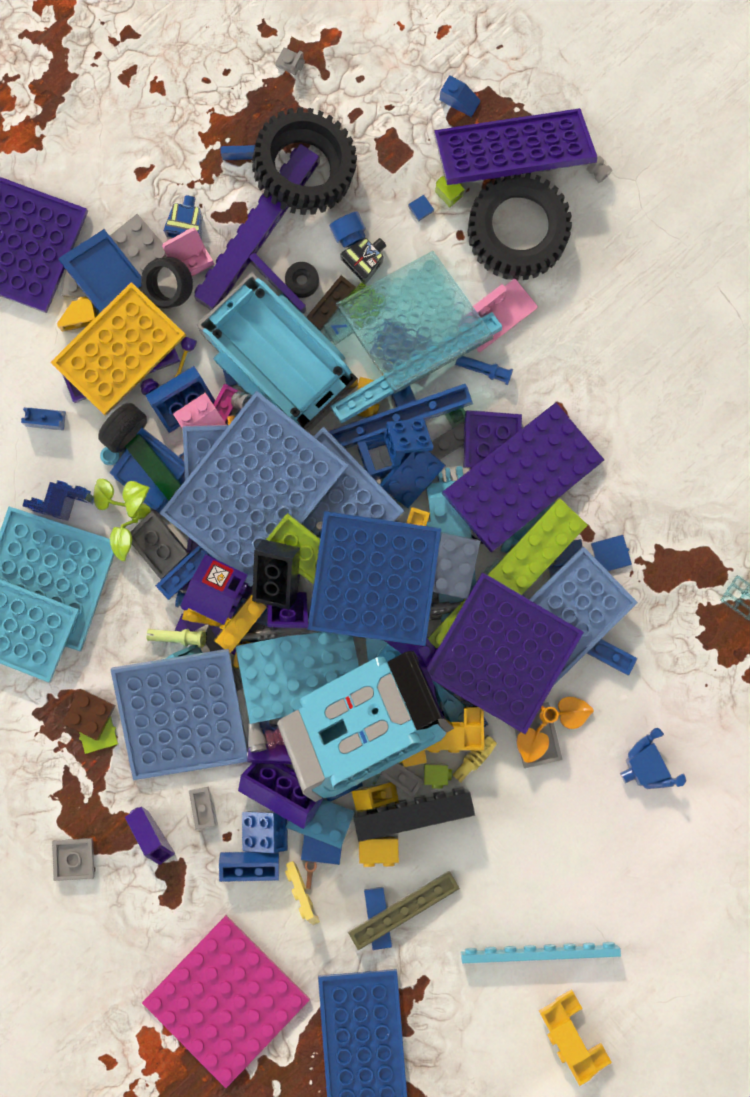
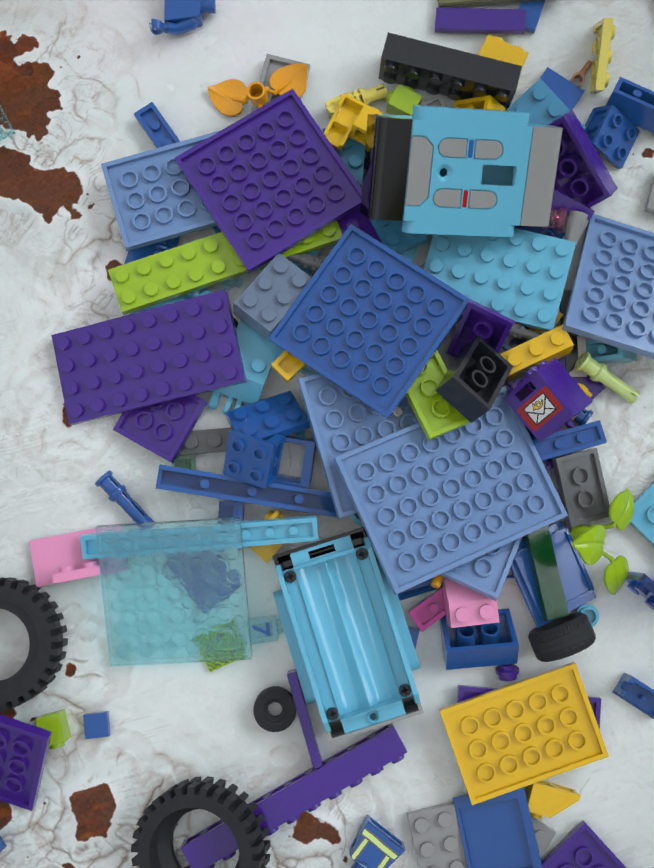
camera: 155 degrees left, 0 degrees up
black tyre [141,257,193,309] -> none
bright pink bracket [162,228,214,276] -> none
dark purple hinge [173,337,197,378] -> none
light grey wheel [231,391,253,411] -> none
dark brown plate [306,275,356,331] -> none
blue piece [329,211,366,248] -> none
torso [340,238,387,285] -> none
blue piece [591,535,632,571] -> none
none -> dark purple tile [435,8,526,35]

